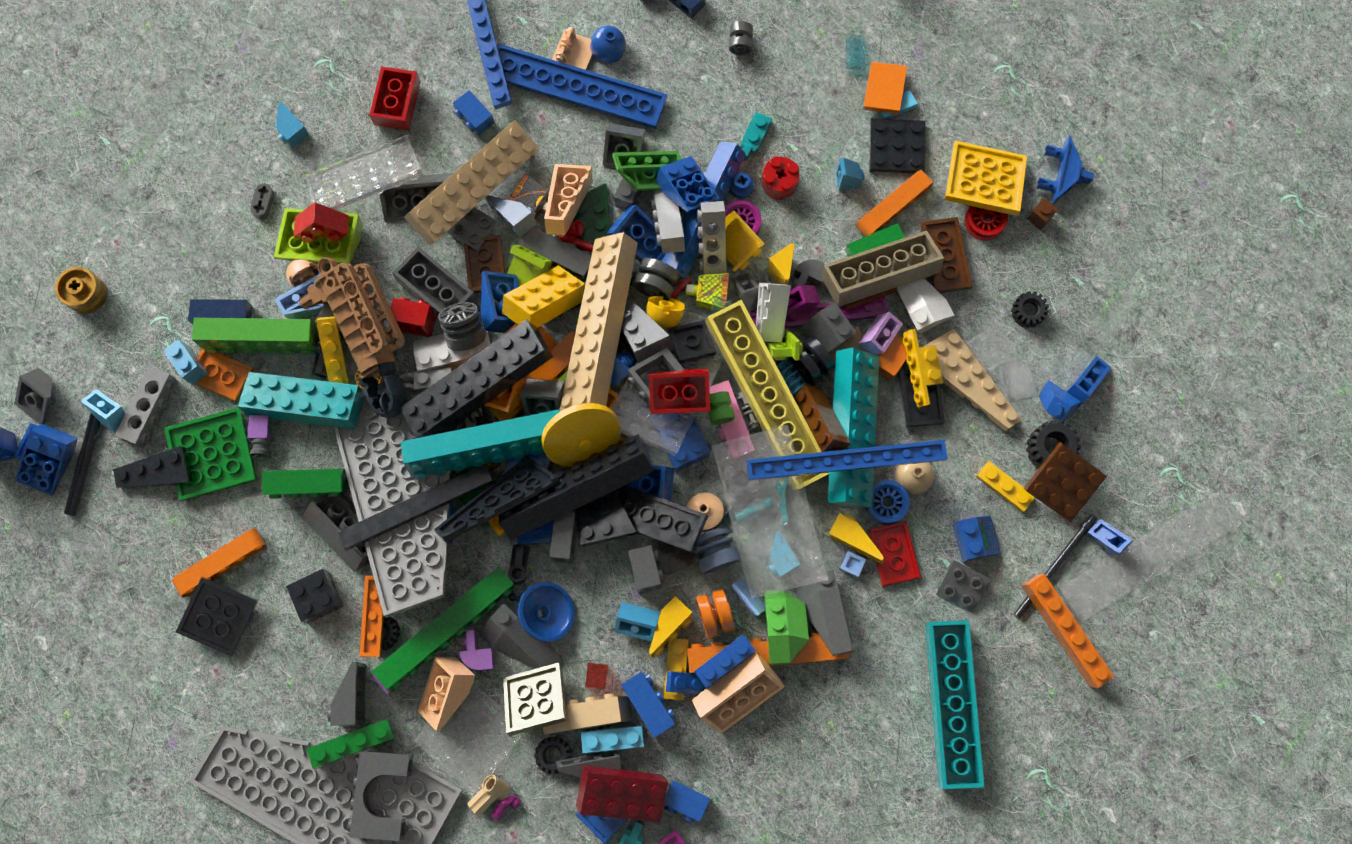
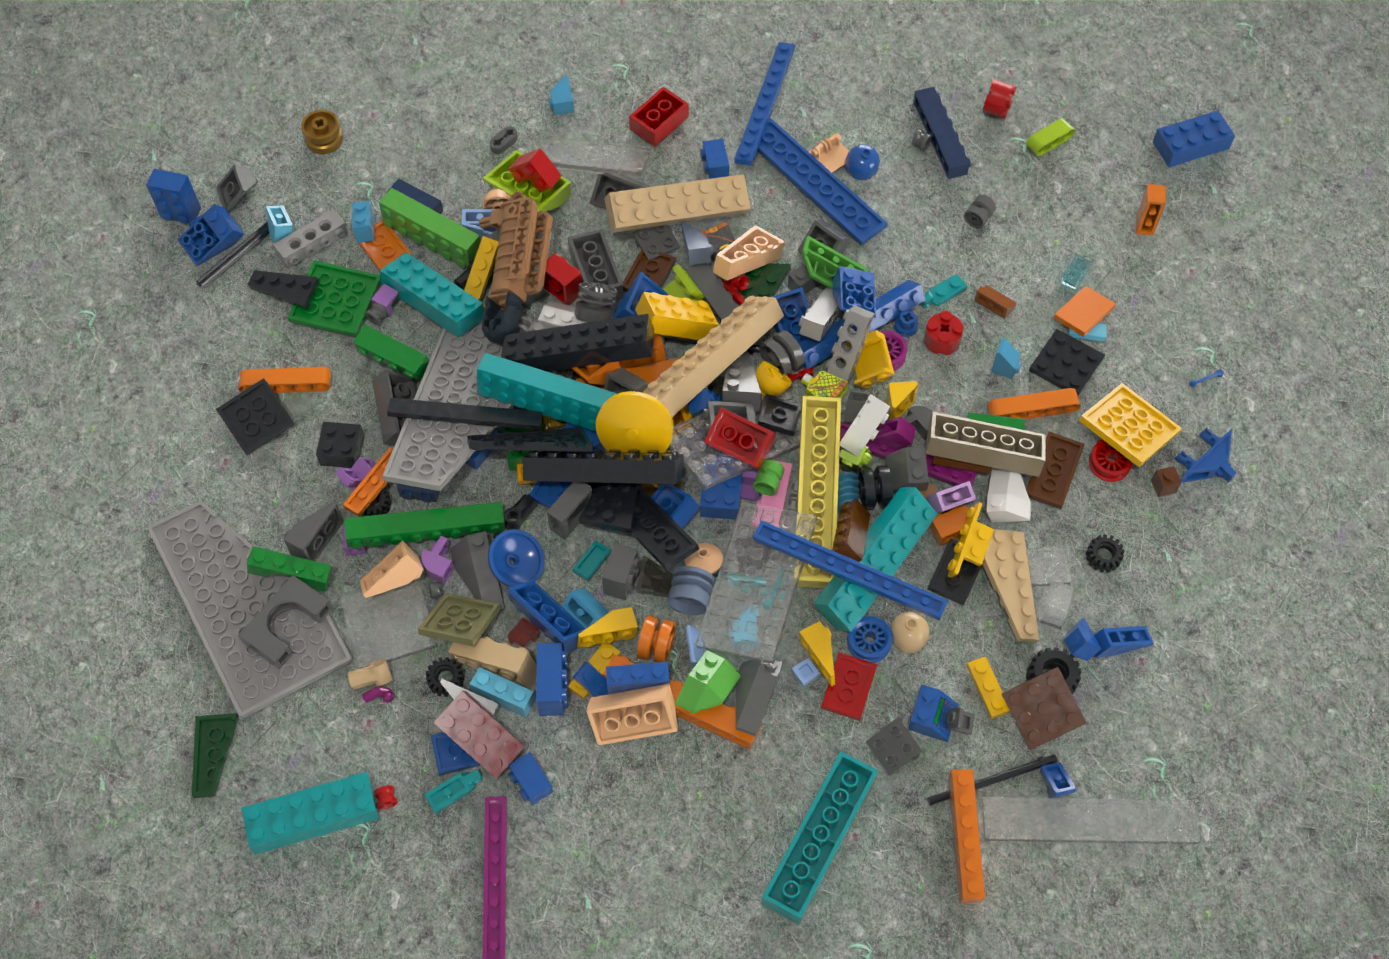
camera: 30 degrees right, 15 degrees down
none -> medium lavender brick [335,457,376,491]
none -> dark grey hinge [429,582,444,599]
none -> blue slope [507,580,585,653]
none -> teal tile [572,540,611,582]
none -> medium lavender panel [741,470,761,501]
none -> dark grey bracket [947,707,975,735]
none -> dark orange panel [975,285,1016,319]
none -> blue hinge [1189,369,1224,387]

